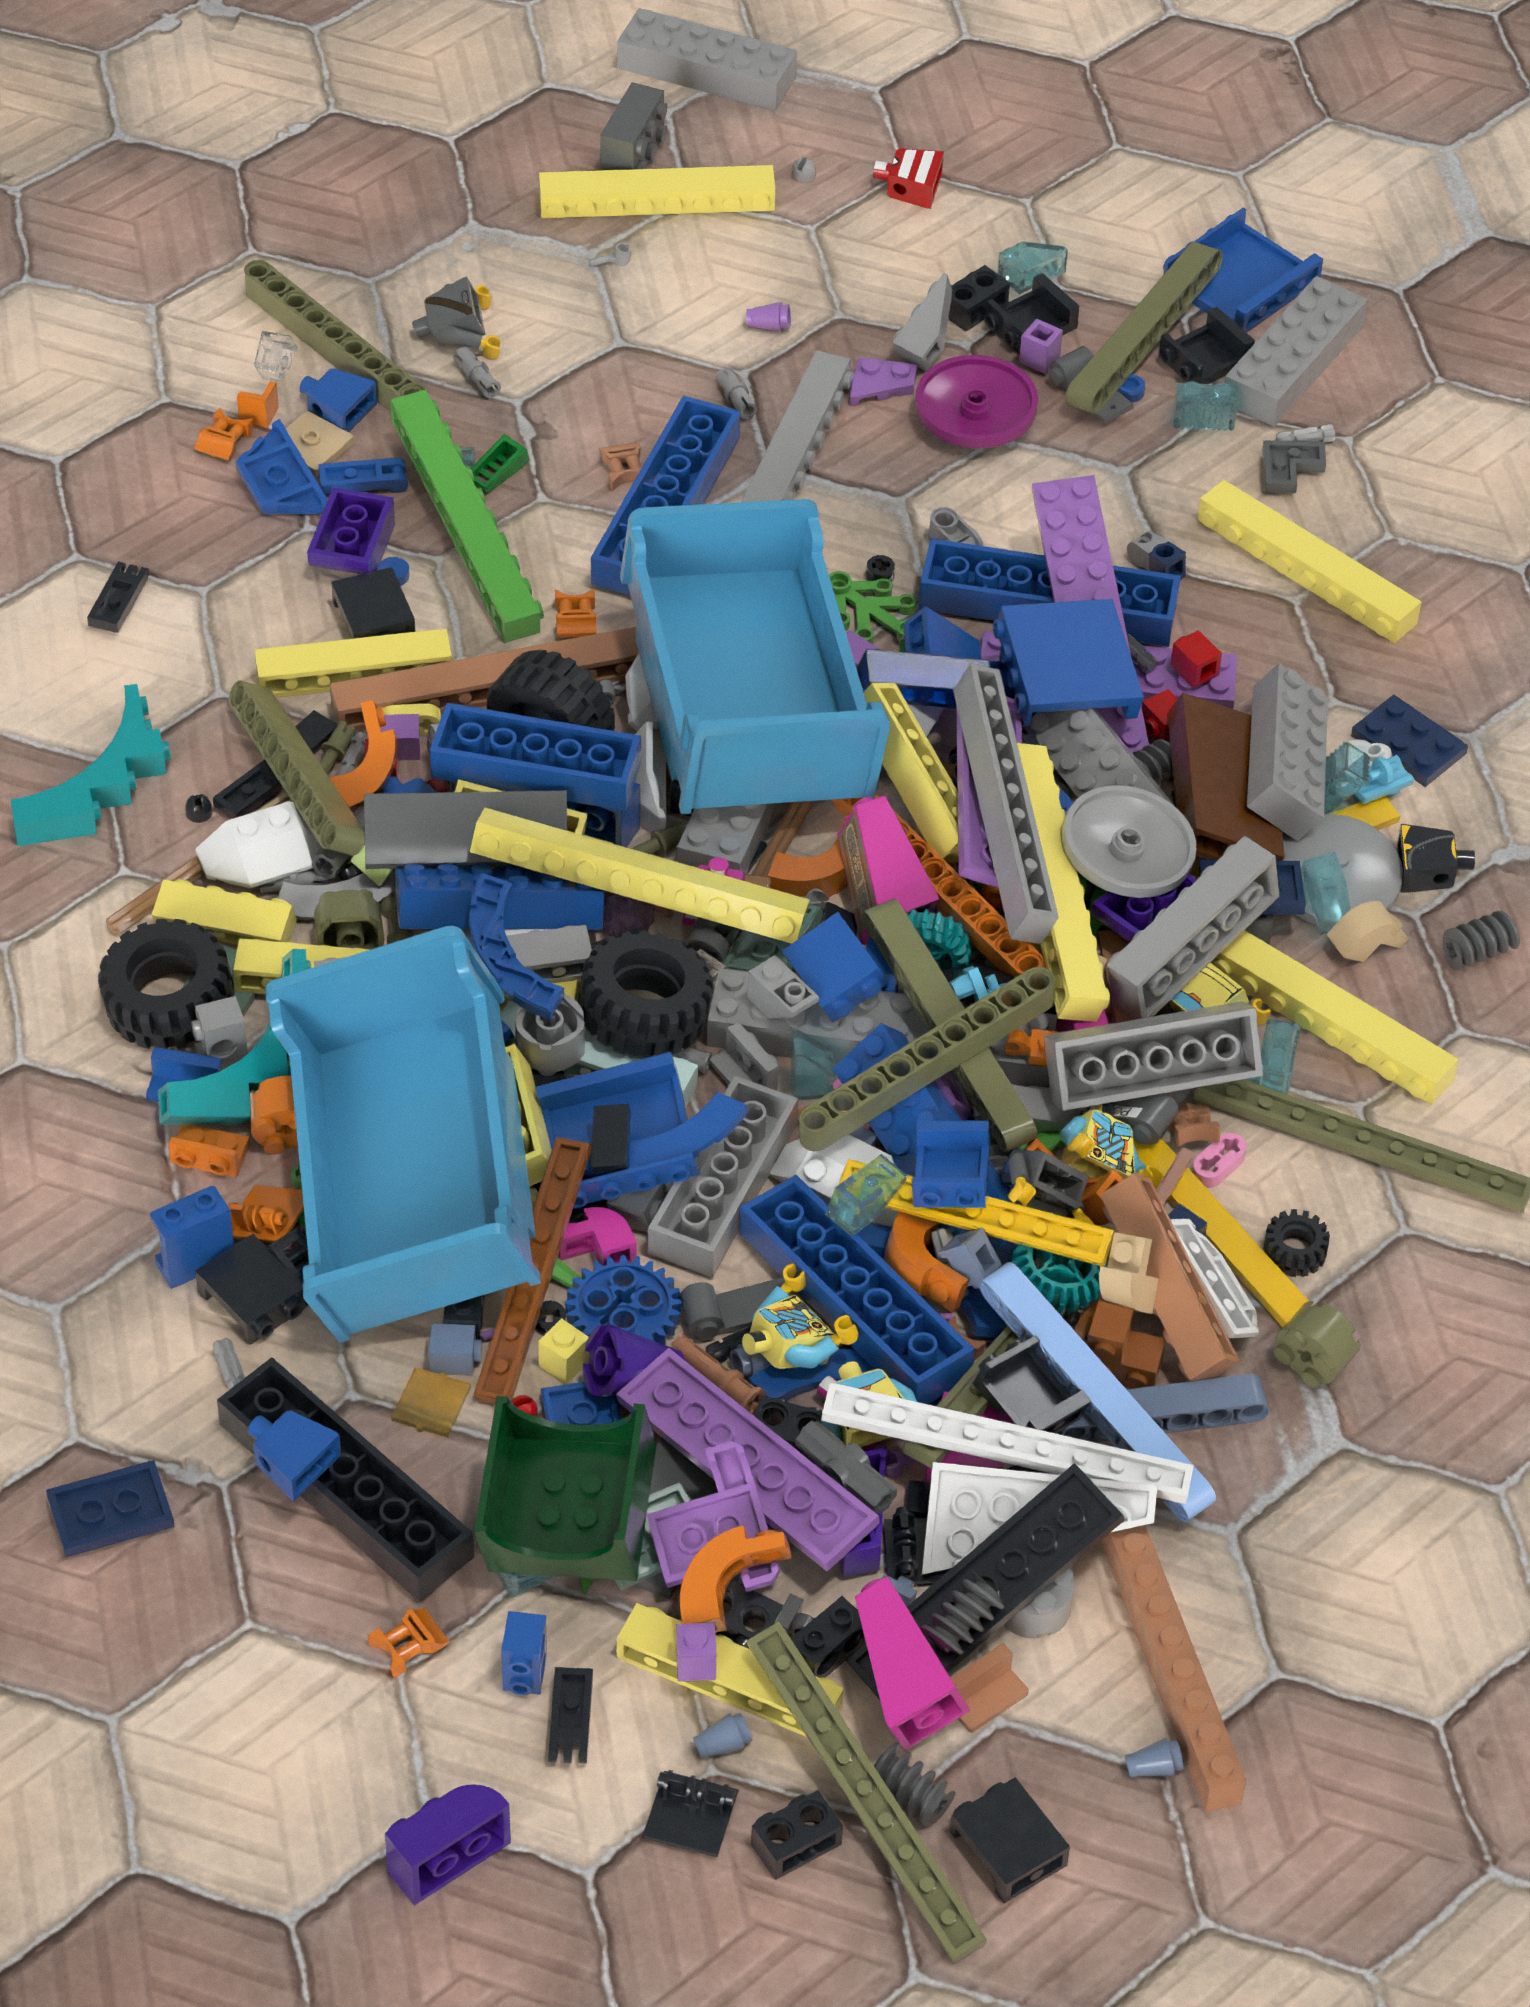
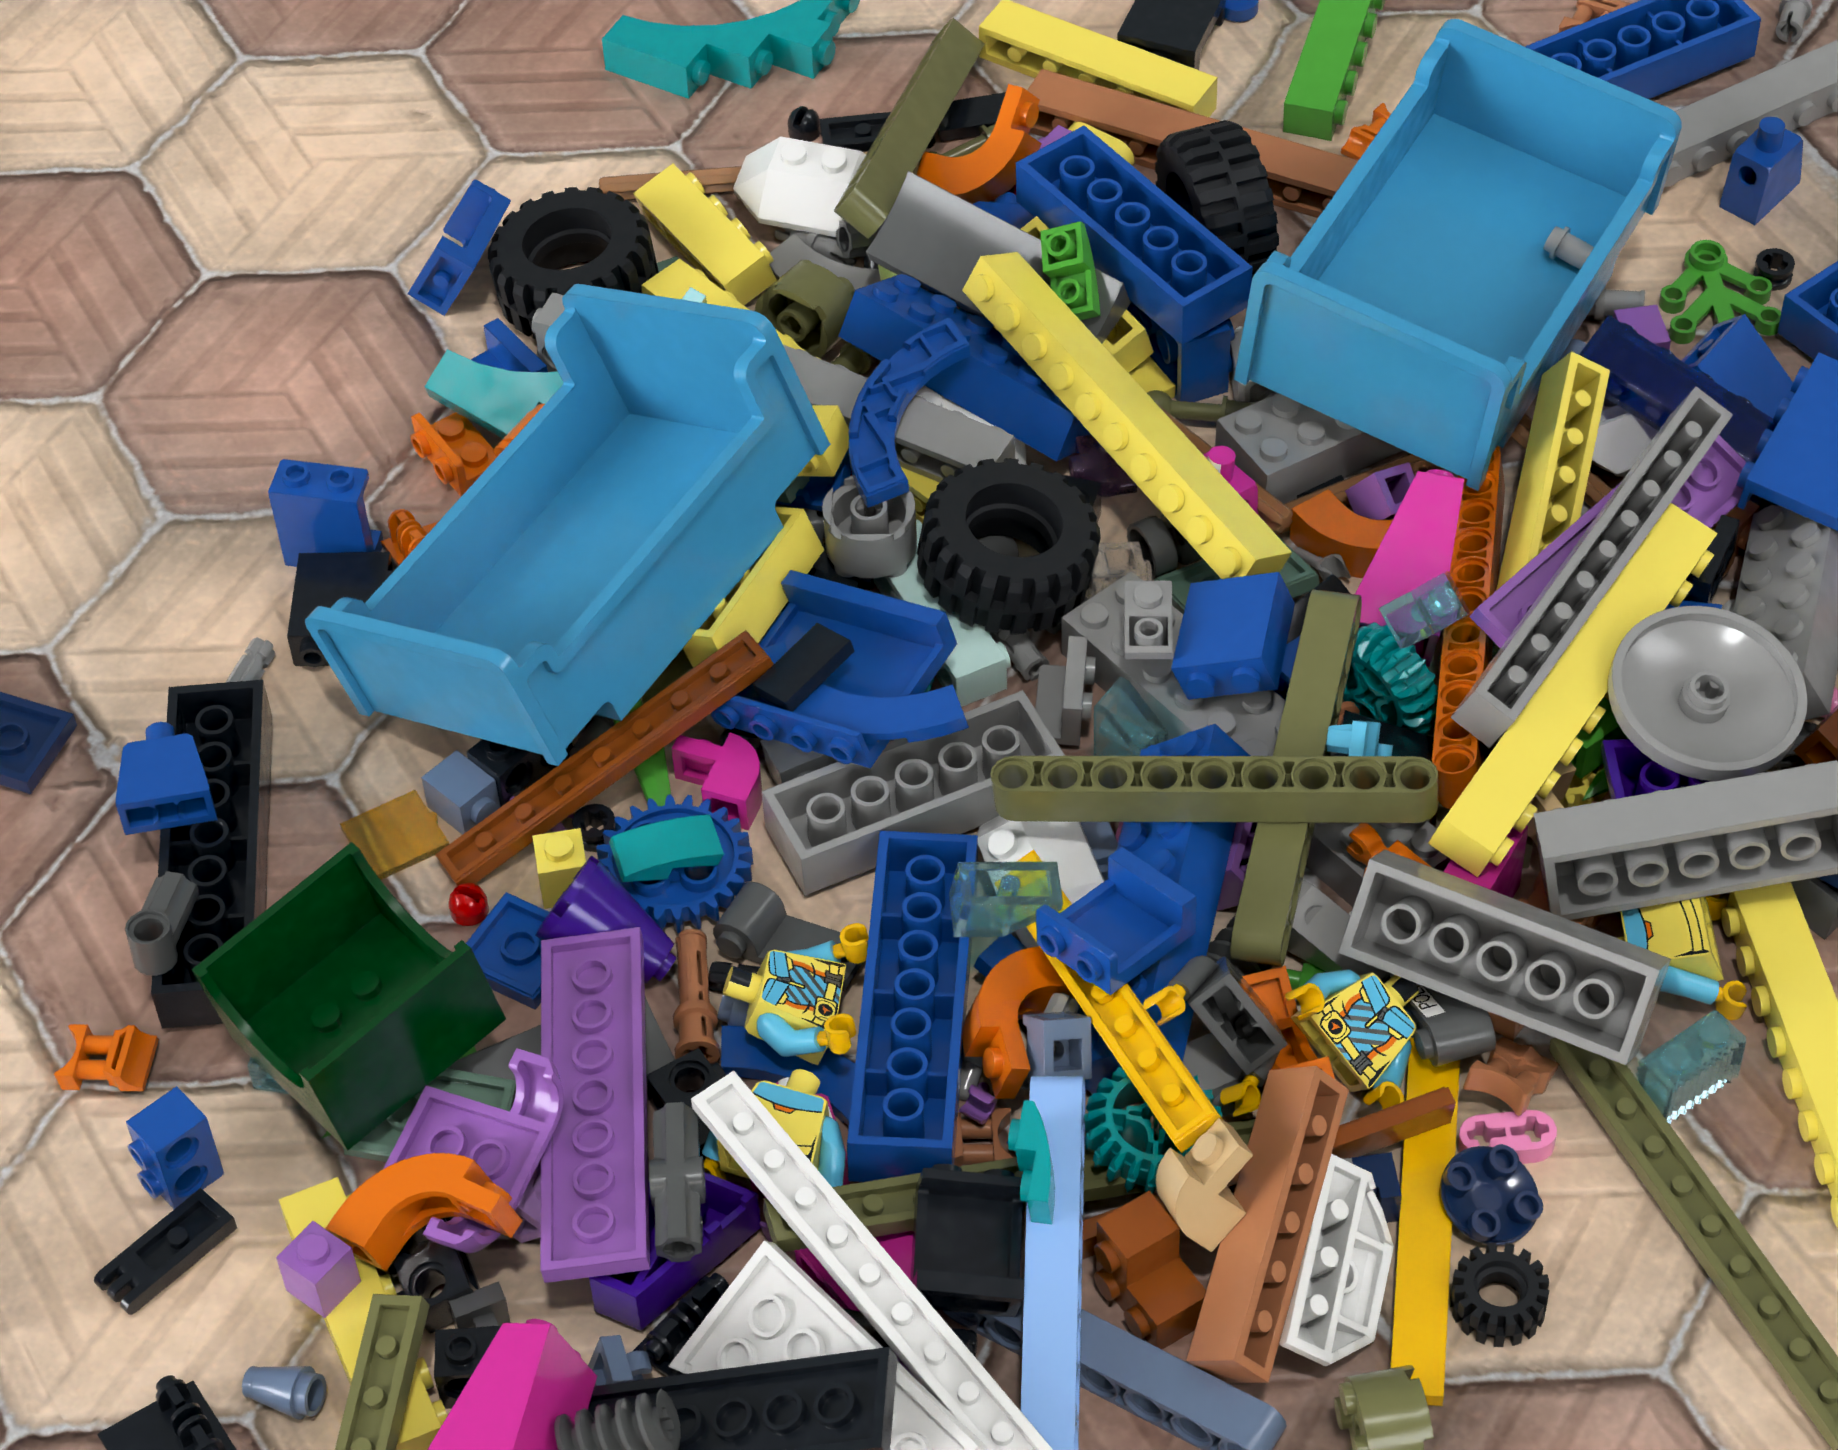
camera: 45 degrees right, 0 degrees up
none -> dark grey piece [125,871,199,976]
none -> blue panel [407,180,511,316]
none -> teal slope [609,814,724,882]
none -> teal slope [1008,1100,1055,1225]
none -> bright green slope [1040,221,1101,321]
none -> medium lavender brick [1345,462,1415,520]
none -> clear light blue slope [1378,570,1470,649]
none -> dark blue dish [1440,1144,1543,1246]
none -> light grey pin [1543,226,1594,269]
none -> blue torso [1719,117,1803,226]

